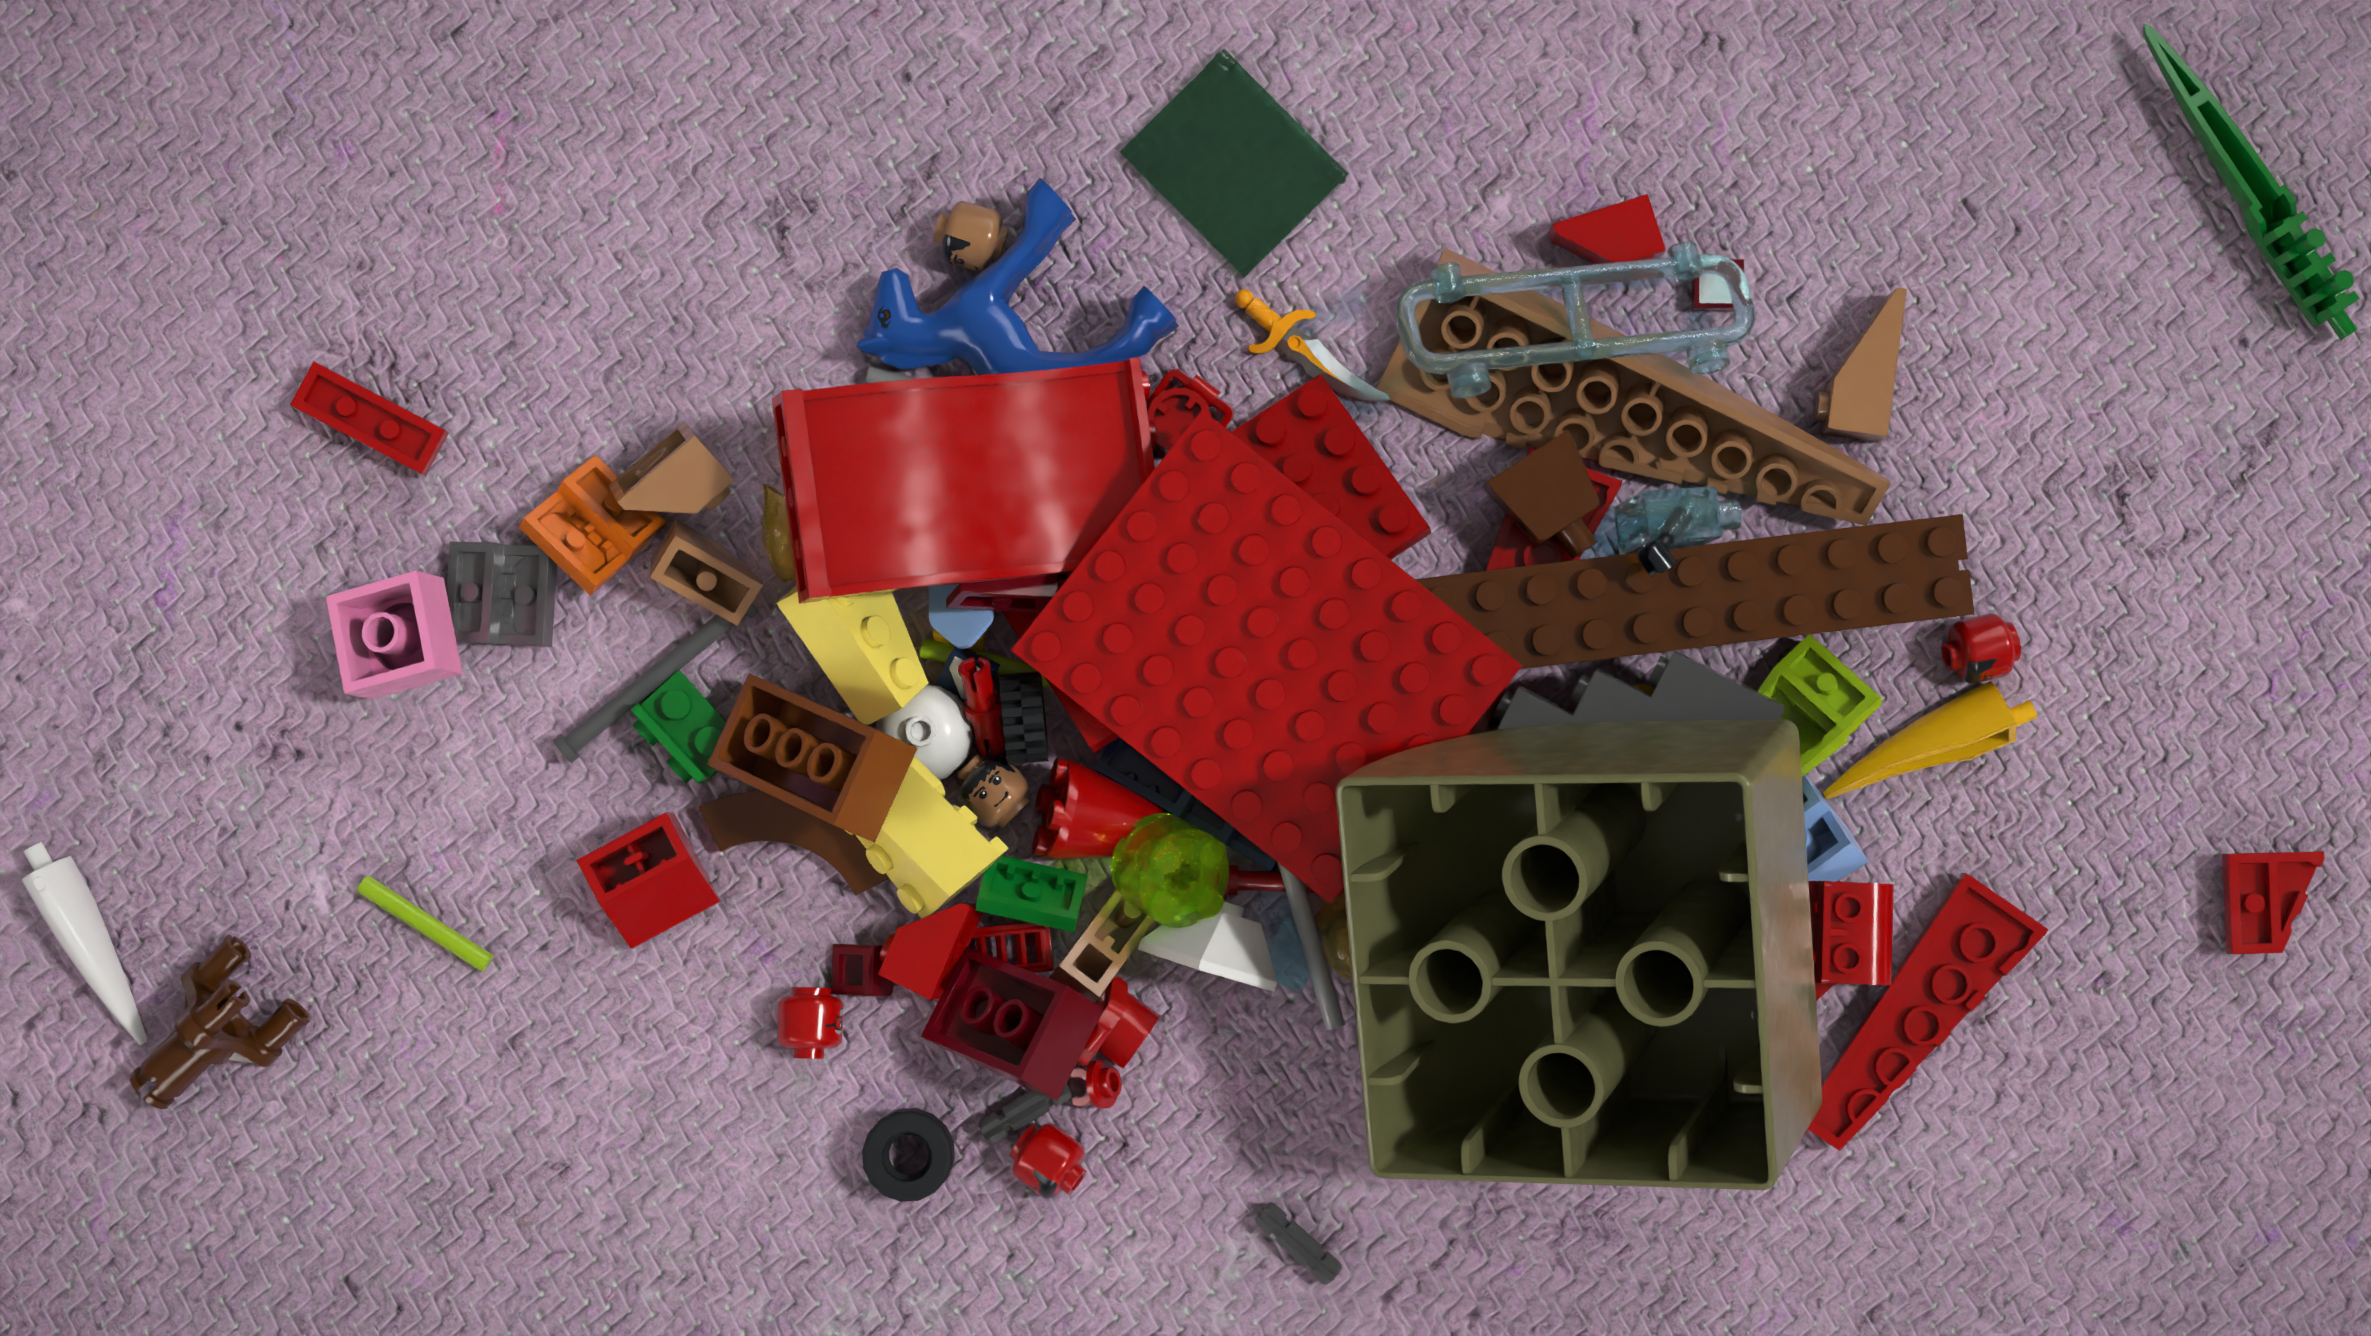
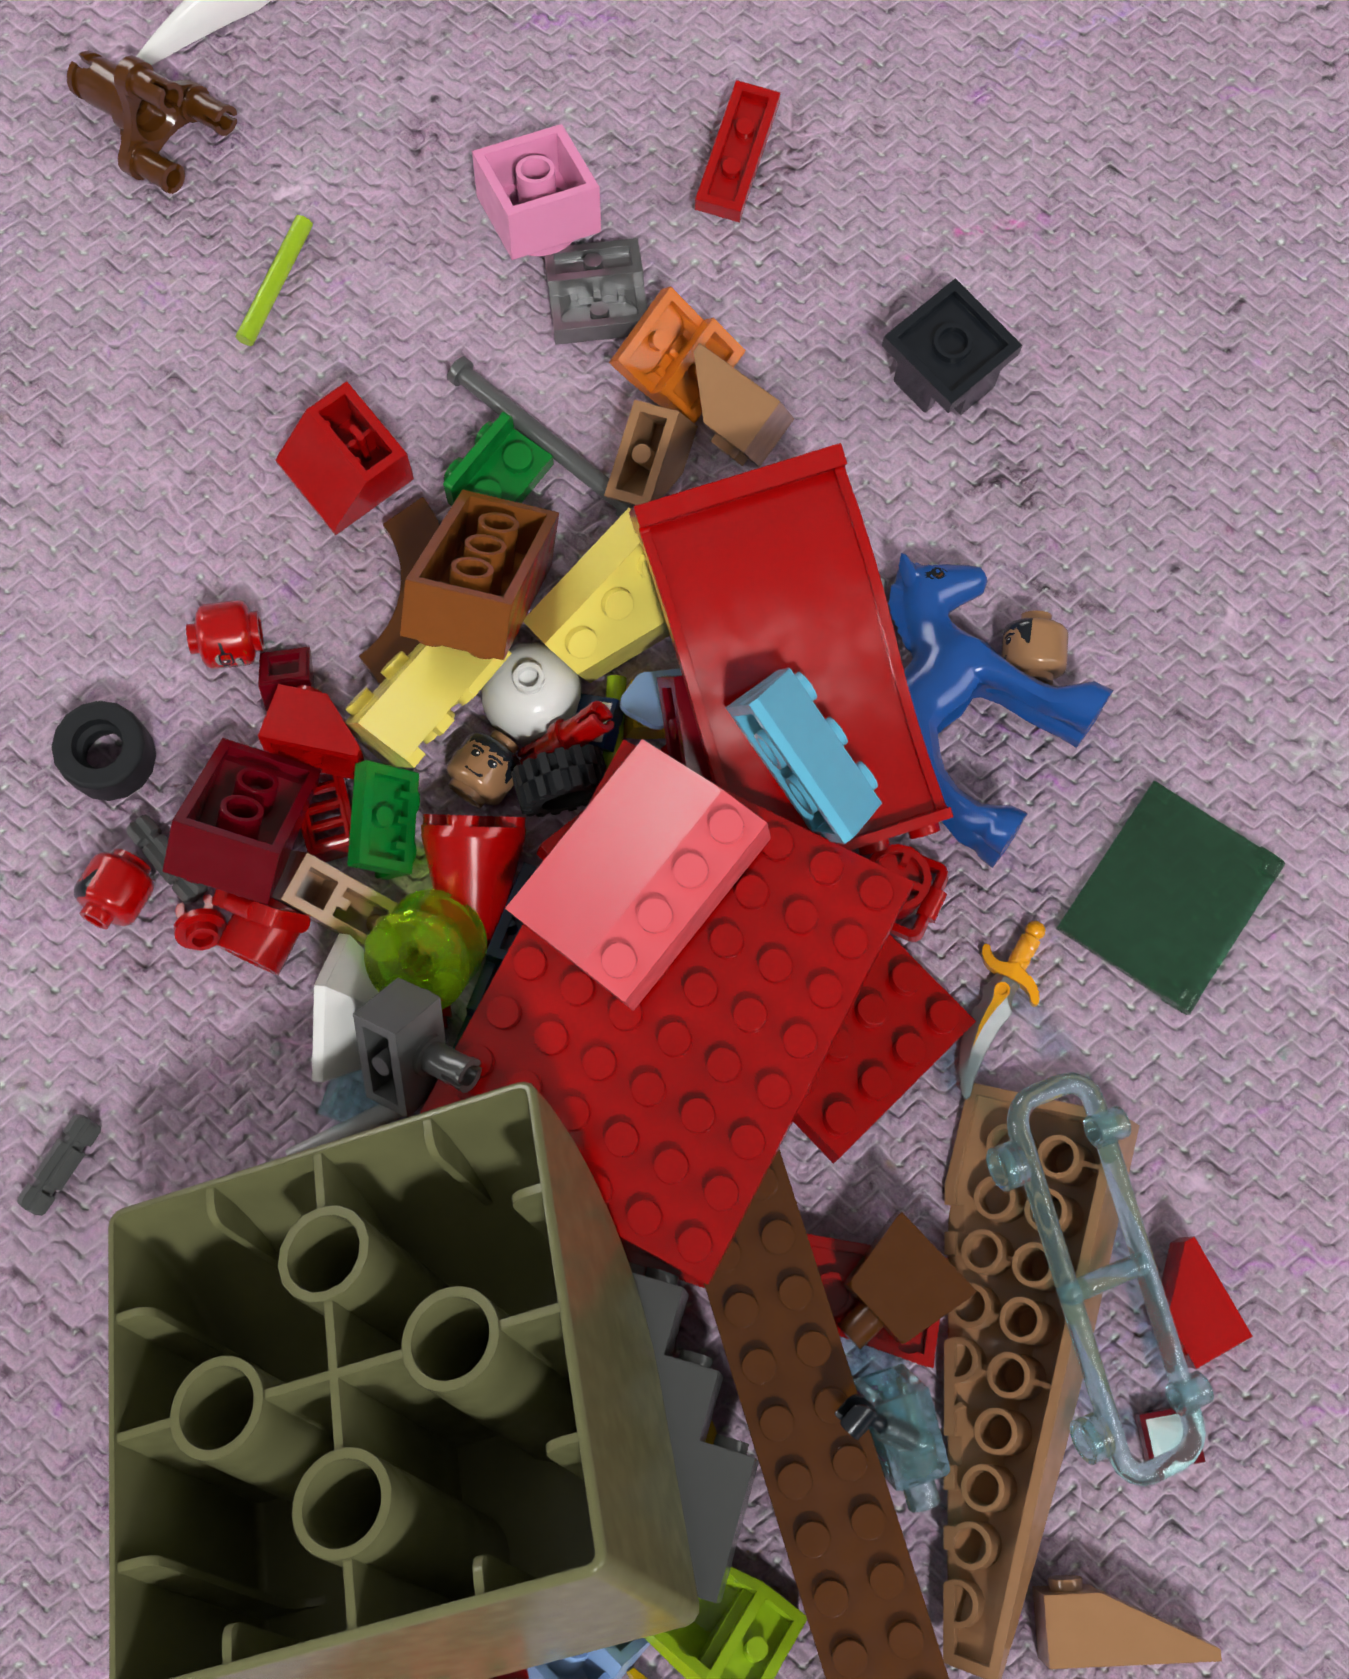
camera: 80 degrees right, 10 degrees down
none -> dark grey brick [353,977,482,1118]
none -> coral slope [505,739,771,1011]
none -> medium azure slope [725,668,882,844]
none -> black panel [882,278,1023,415]

